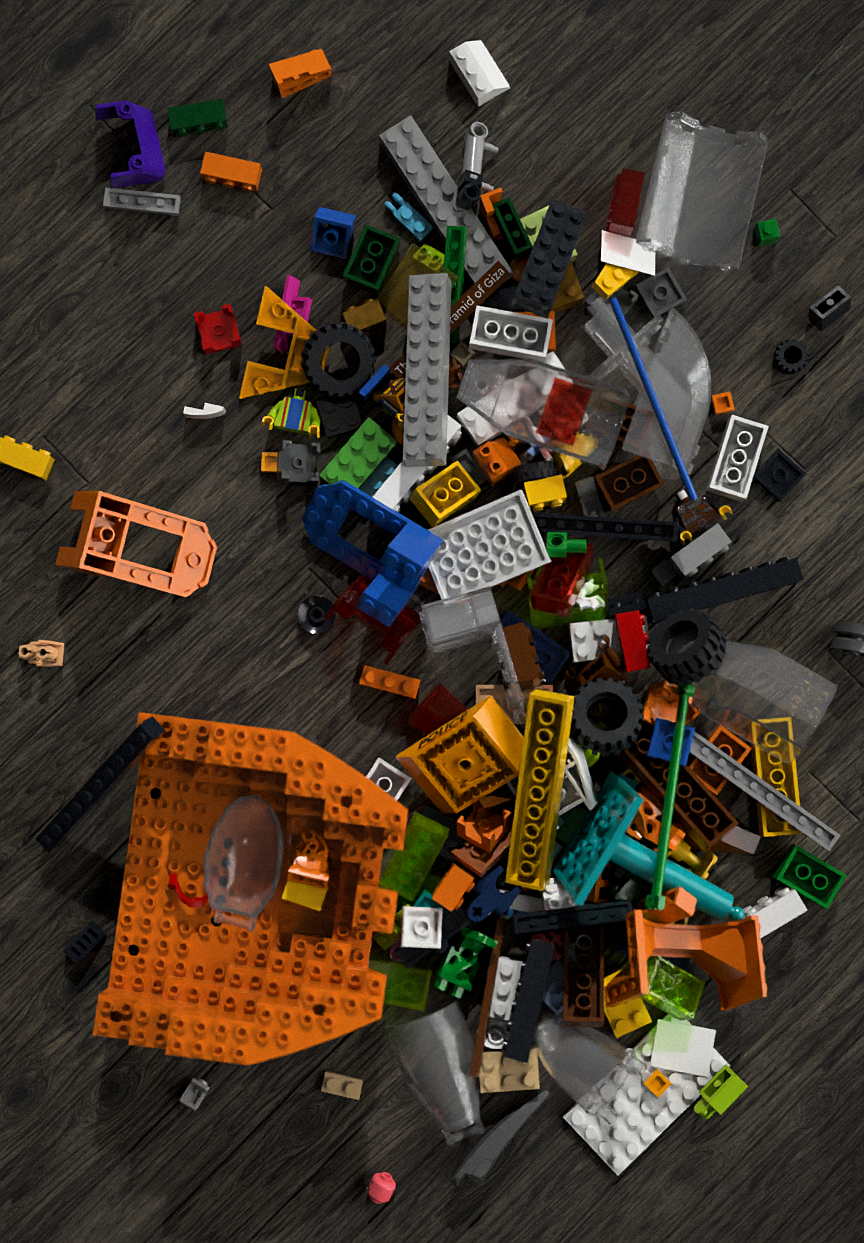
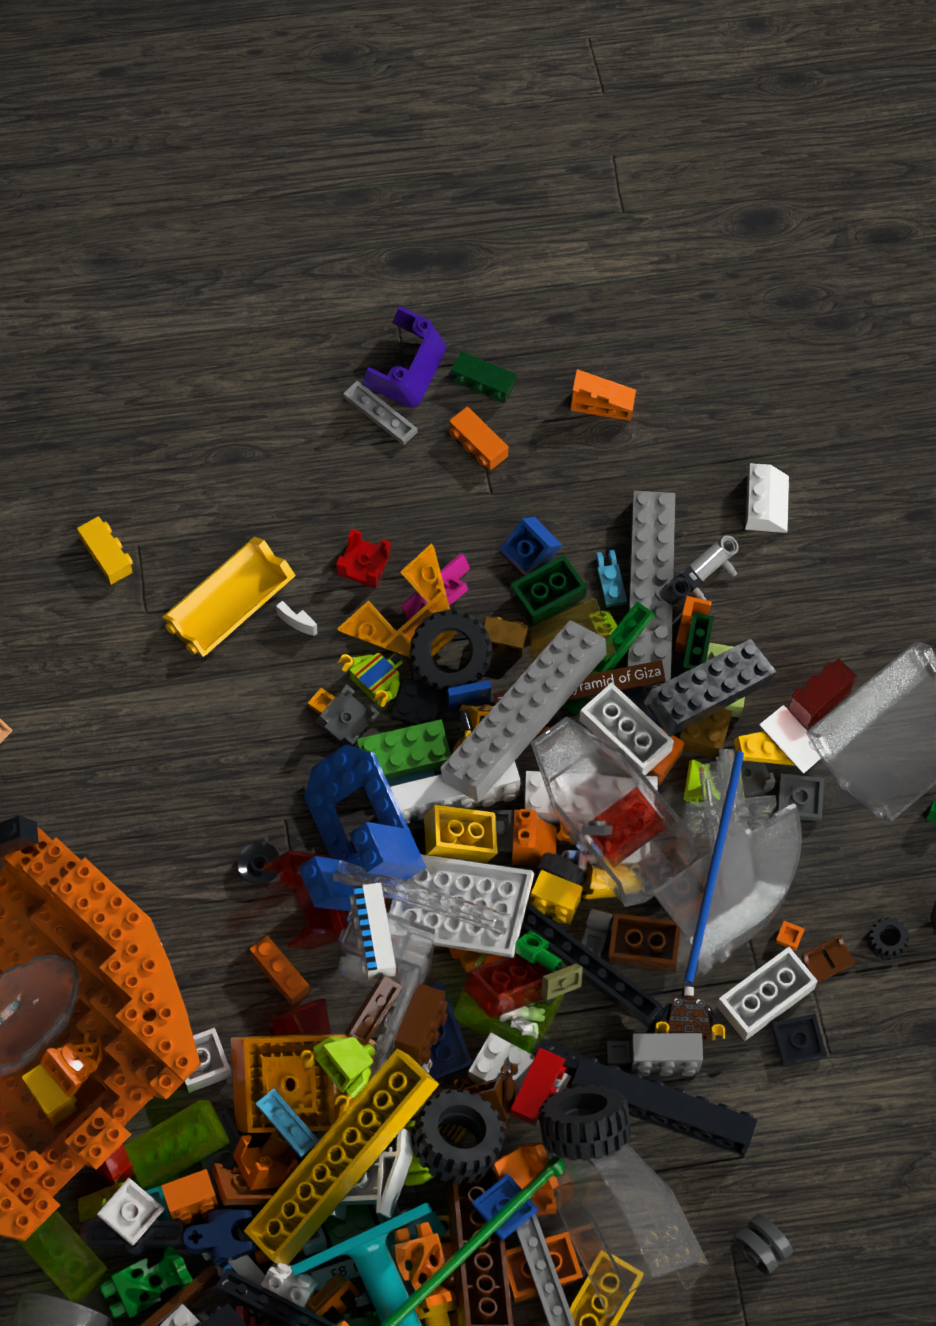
camera: 30 degrees right, 20 degrees down
orange bracket [55,491,217,597] -> none
none -> yellow cylinder [162,537,296,657]
none -> medium azure plate [256,1088,319,1158]
none -> lime torso [300,1036,375,1112]
none -> clear plate [332,860,512,935]
none -> reddish brown plate [345,973,403,1045]
none -> white brick [349,883,396,980]
none -> olive plate [541,963,583,1000]
none -> dark grey plate [582,820,612,835]
none -> lime bracket [684,760,718,807]
none -> reddish brown piece [801,934,856,983]

